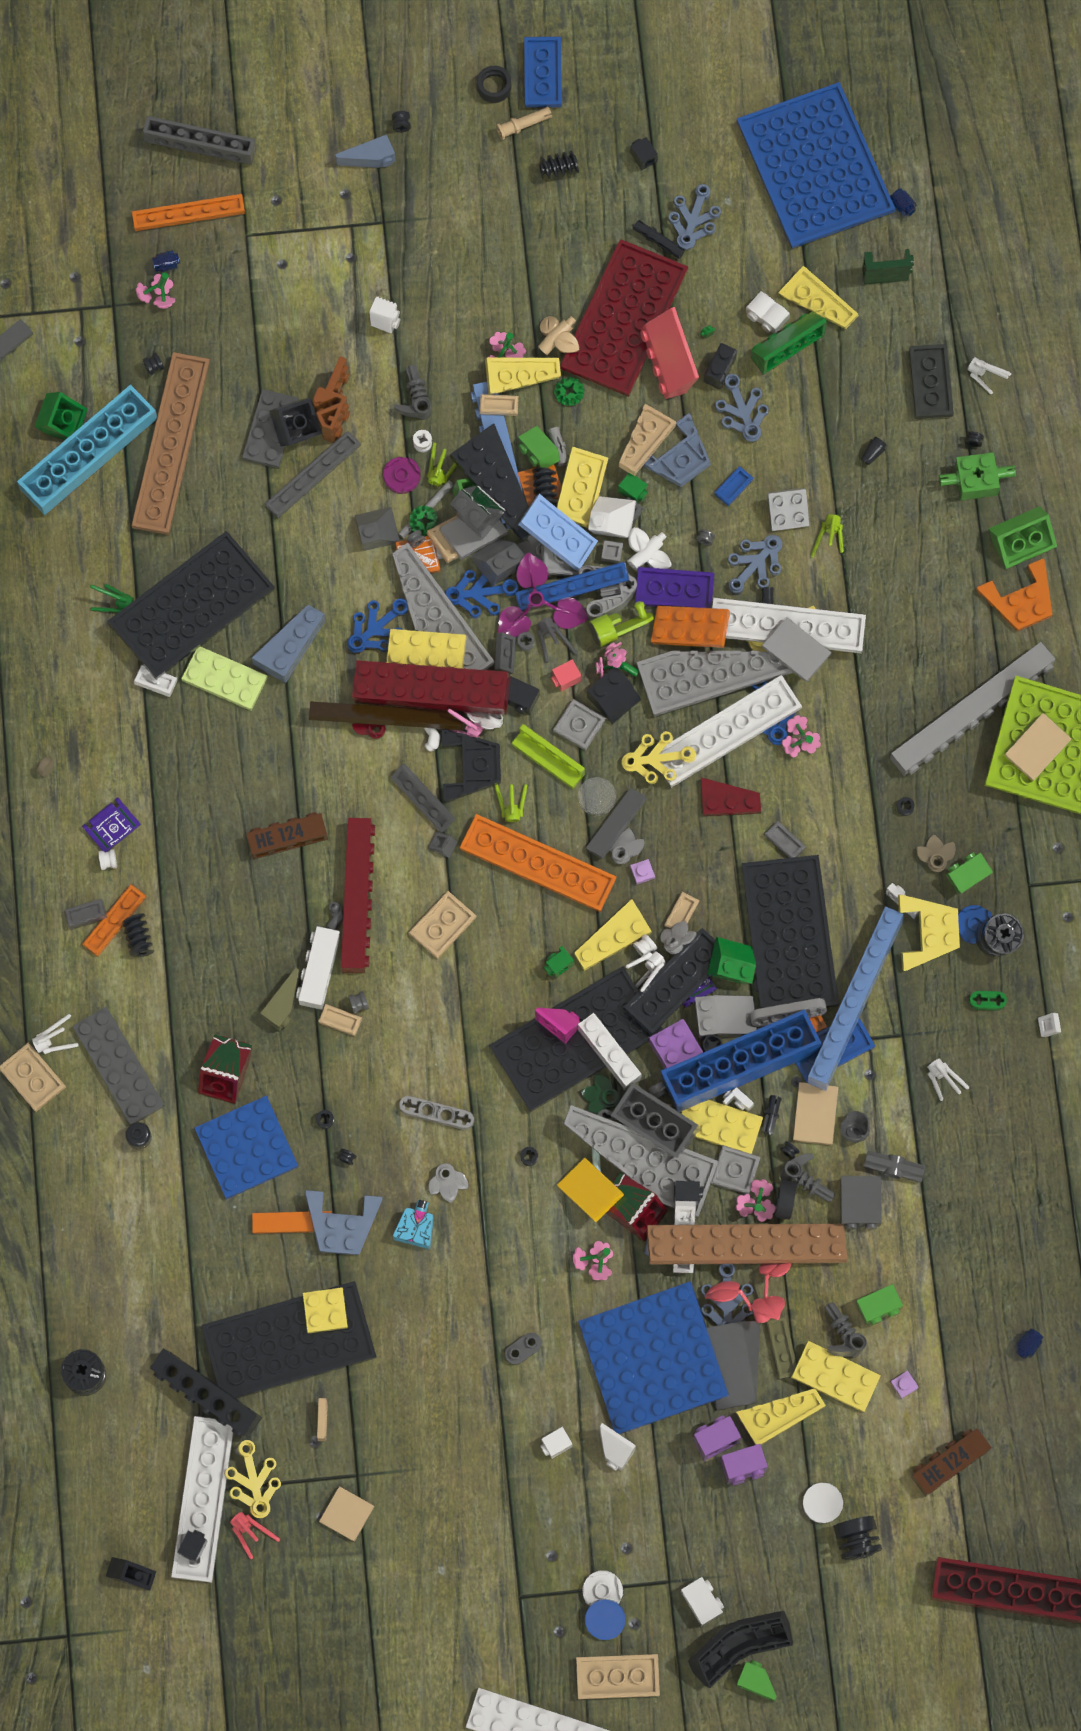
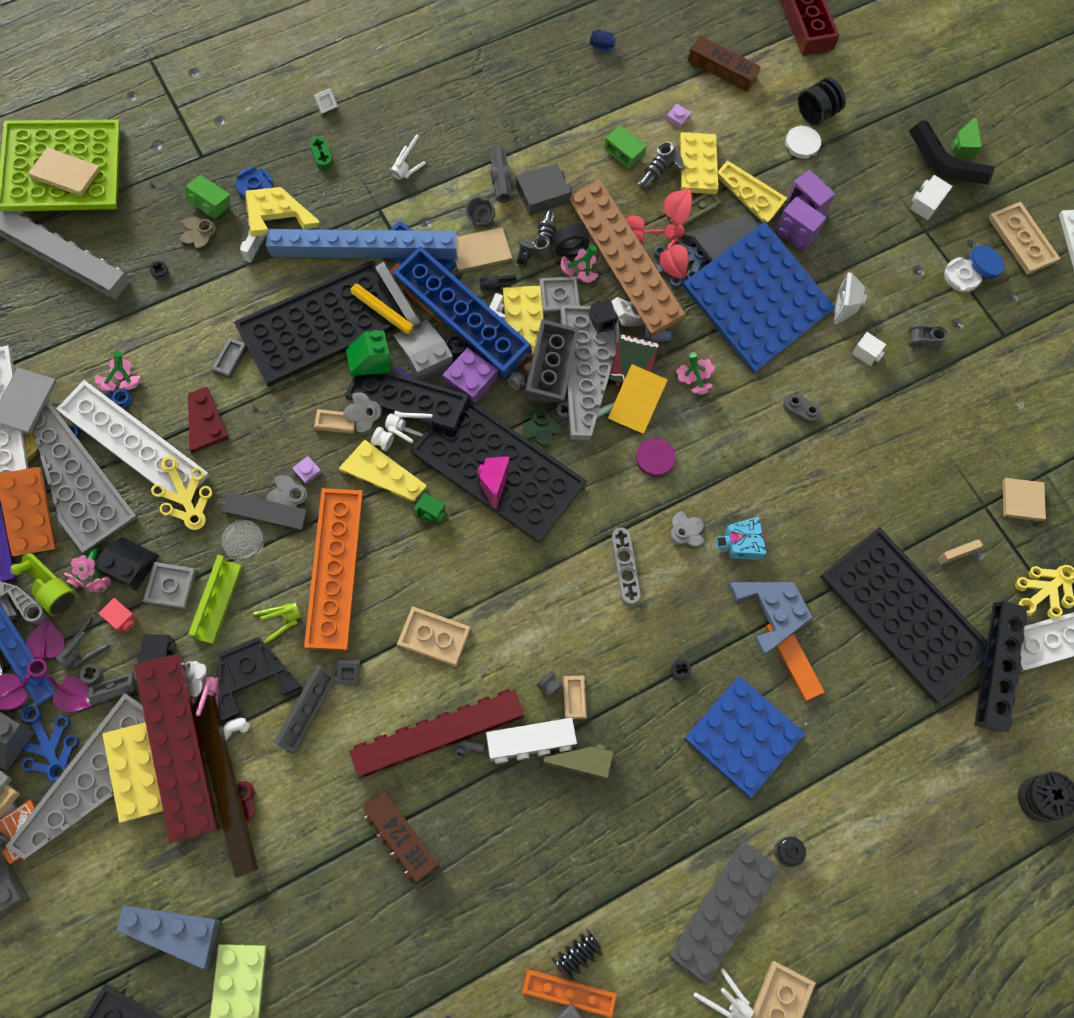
camera: 120 degrees left, 5 degrees down
dark red slope [198,1035,252,1104] -> none
light yellow plate [303,1288,348,1333] -> none
black bush [337,1149,357,1166] -> none
blue plant [347,599,408,653] -> none
black bush [520,1147,538,1166] -> none
white brick [578,1013,642,1091] -> none
black wheel [975,913,1024,957] -> none
none -> yellow axle [351,284,413,334]
none -> magenta tile [636,438,676,477]
none -> dark grey piece [909,324,948,350]

